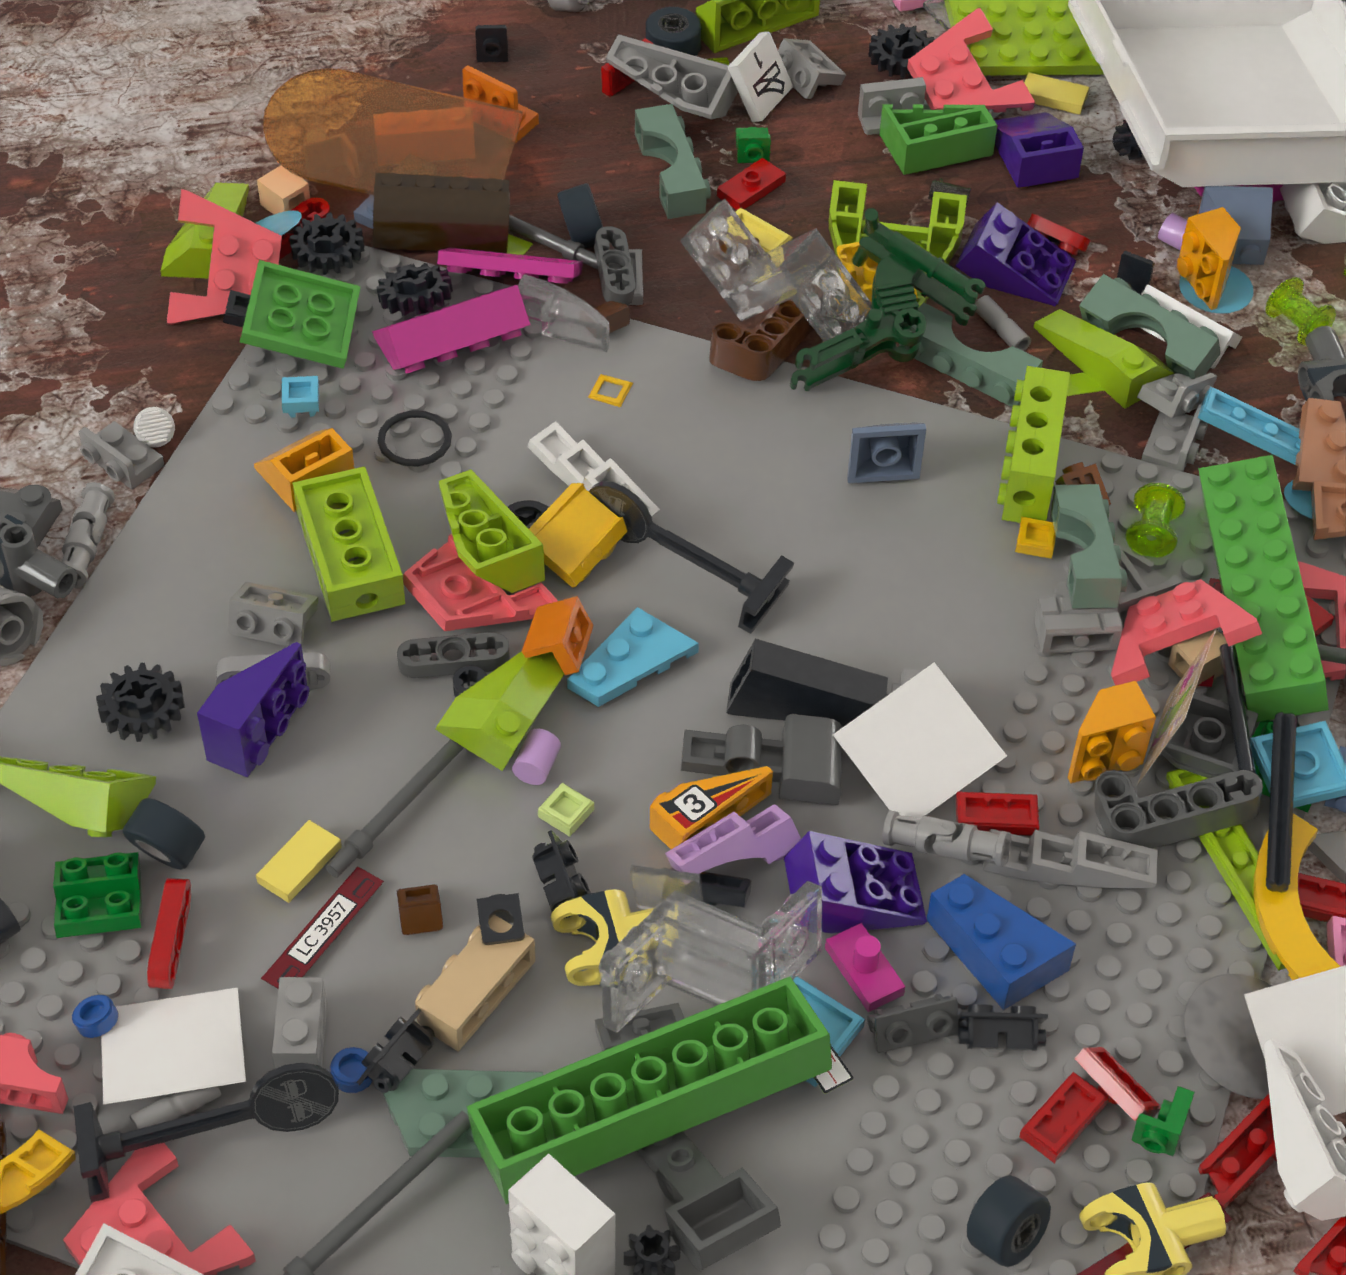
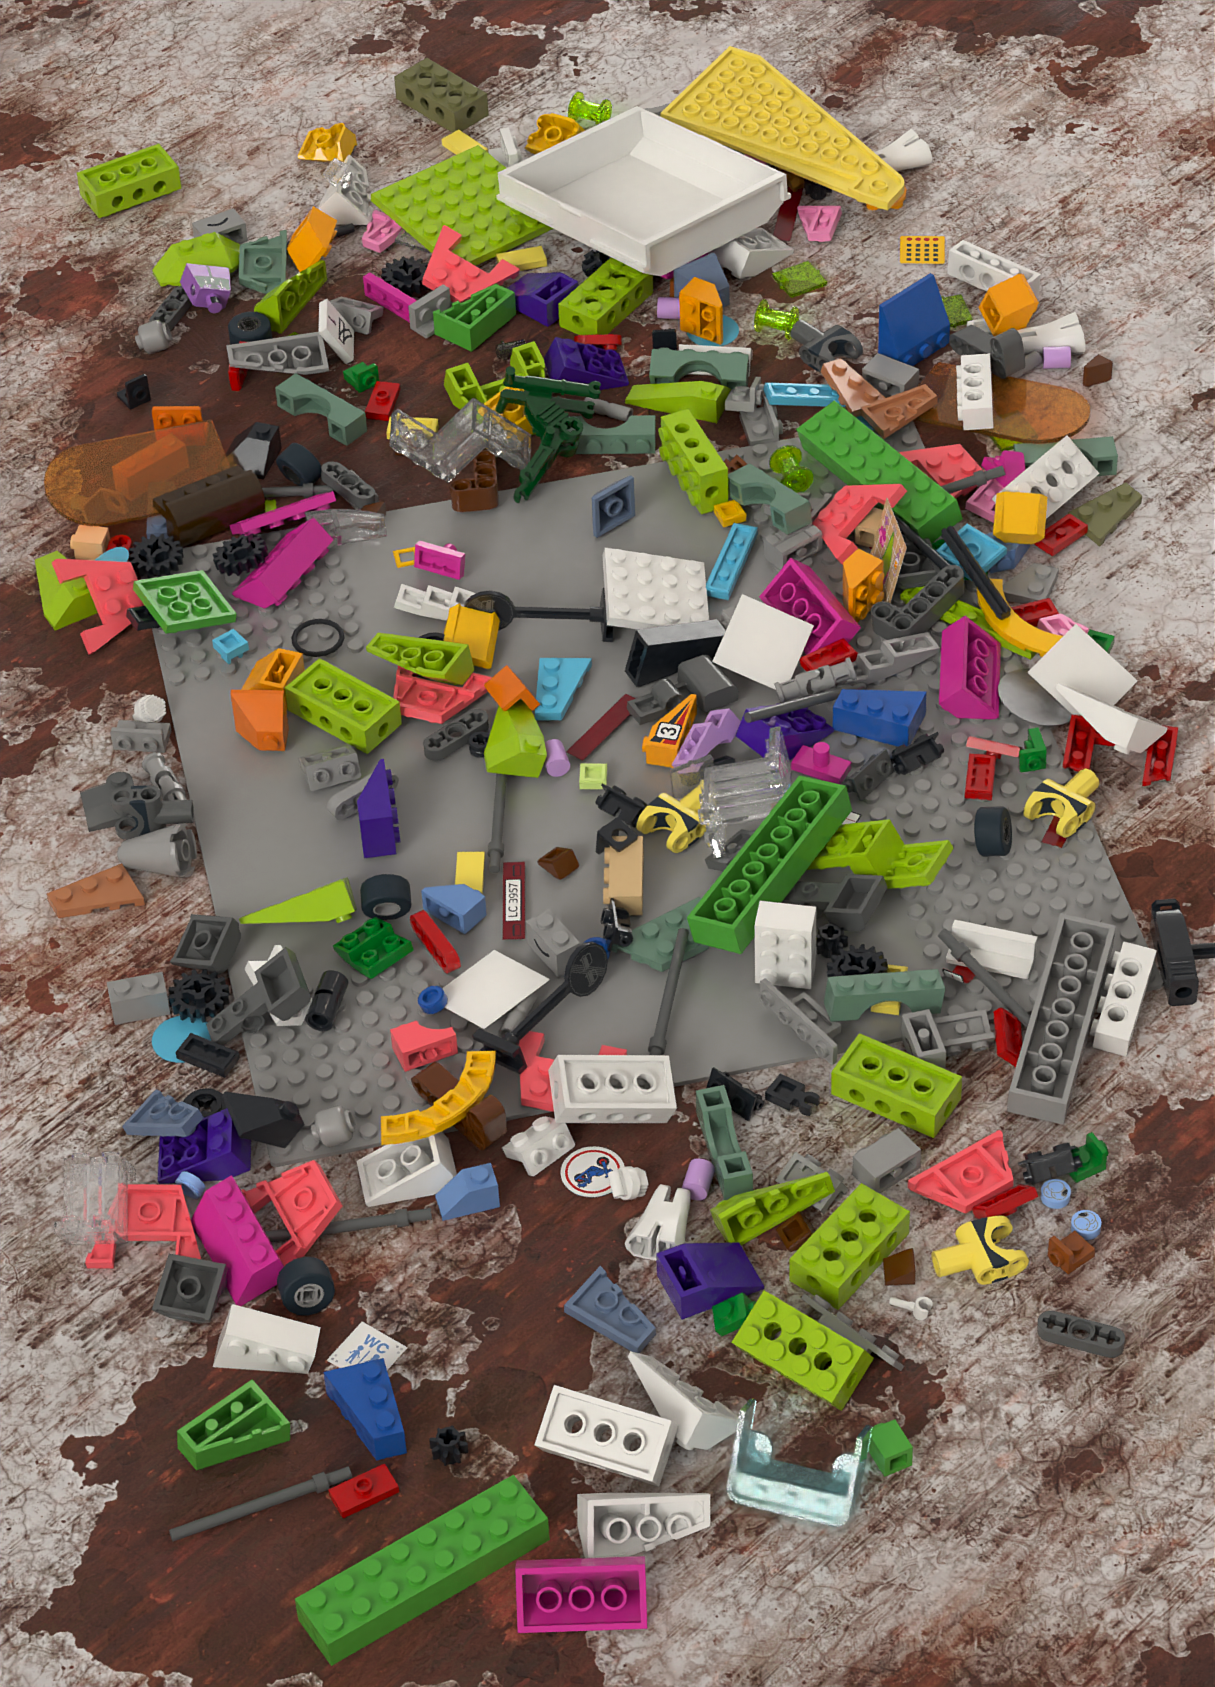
camera: 30 degrees left, 5 degrees down
black gear [96,663,185,742] -> none
none -> black slope [218,422,282,480]
none -> orange slope [230,690,289,751]
none -> dark pink plate [363,272,417,323]
none -> dark pink tile [414,541,465,580]
none -> medium blue slope [421,884,487,934]
none -> lime brick [558,257,653,335]
none -> dark red sticker [566,694,636,761]
none -> white plate [602,548,709,629]
none -> medium azure tile [706,523,758,600]
none -> dark grey bar [744,682,867,723]
none -> dark pink slope [759,558,861,654]
none -> lime bracket [807,819,954,889]
none -> dark pink slope [939,616,1001,719]

